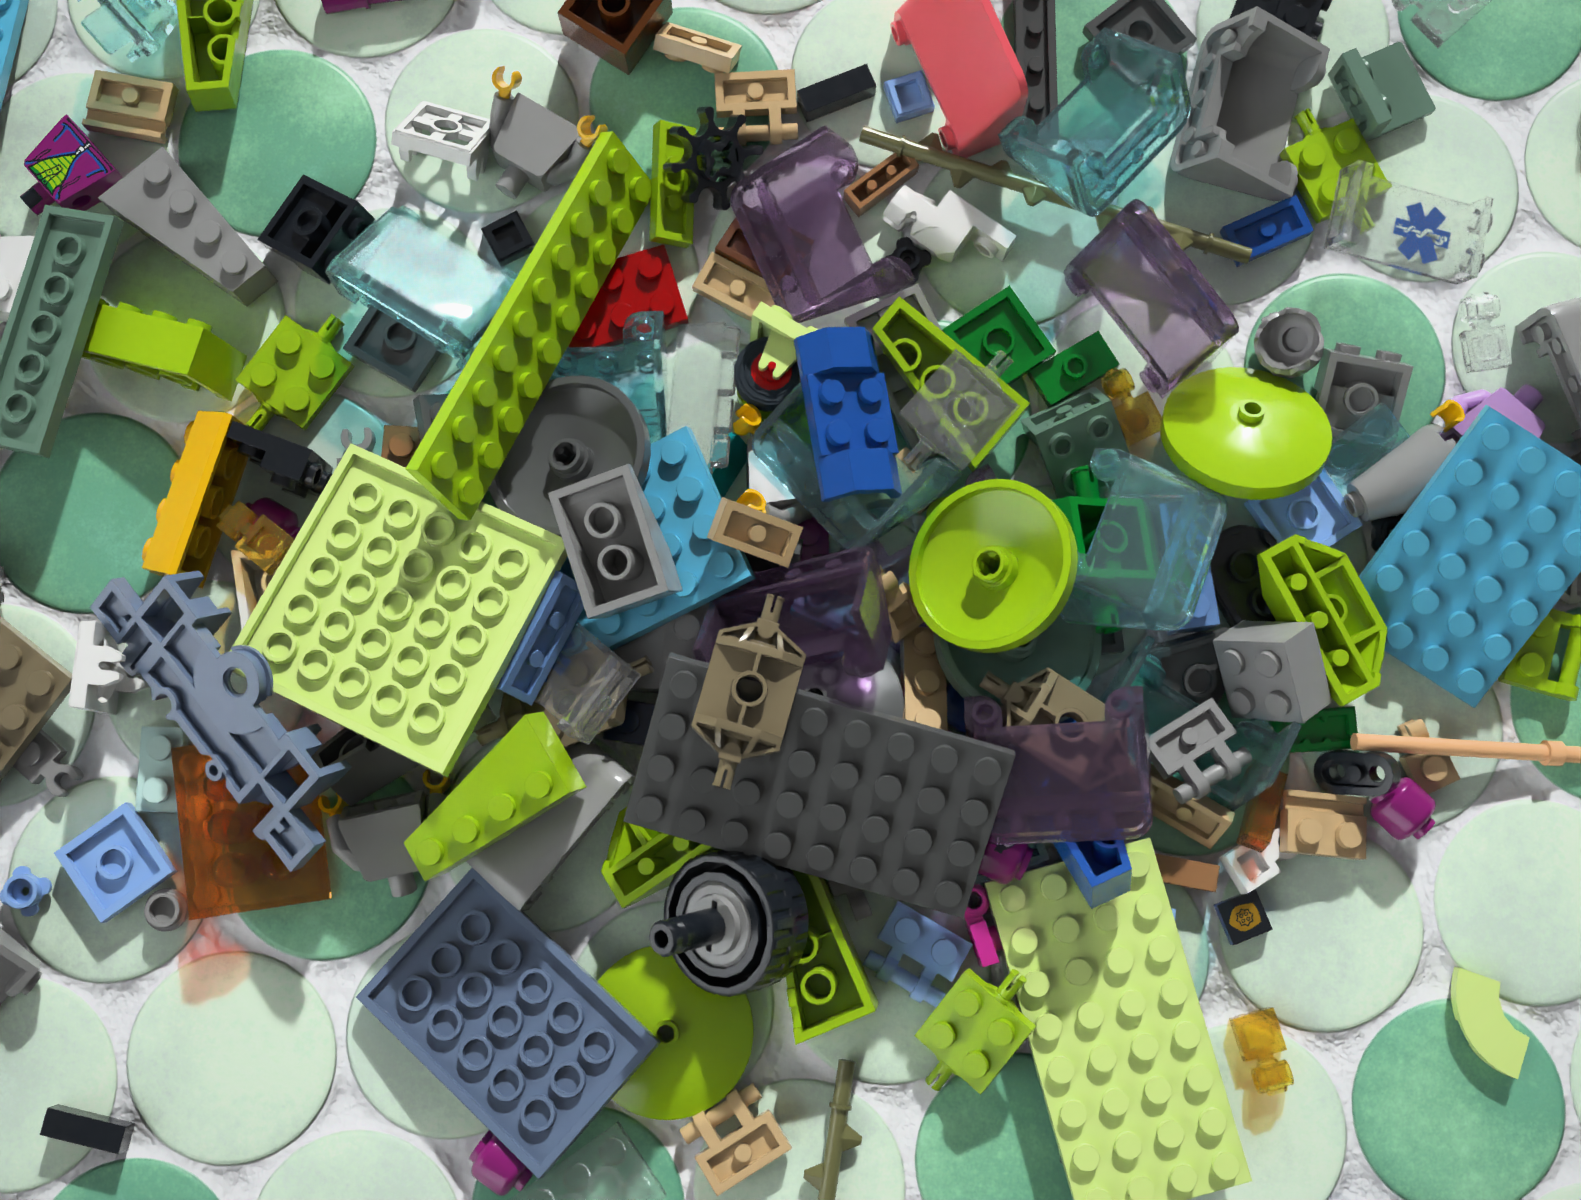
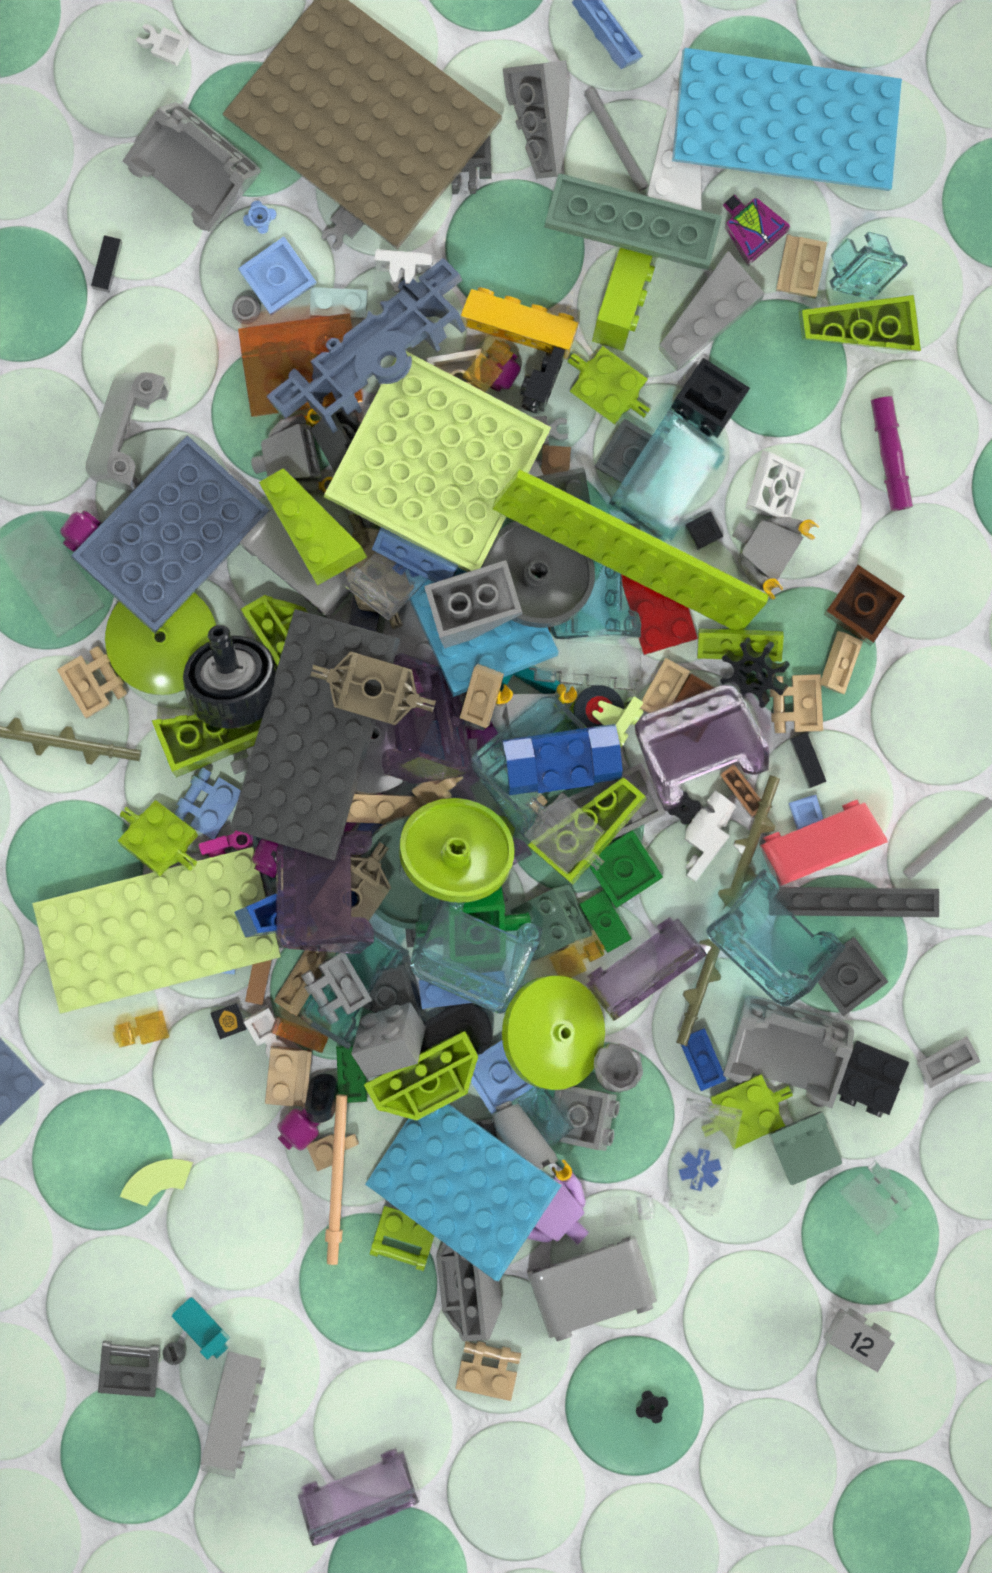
camera: 90 degrees right, 5 degrees up
none -> light grey windscreen [85,372,171,493]

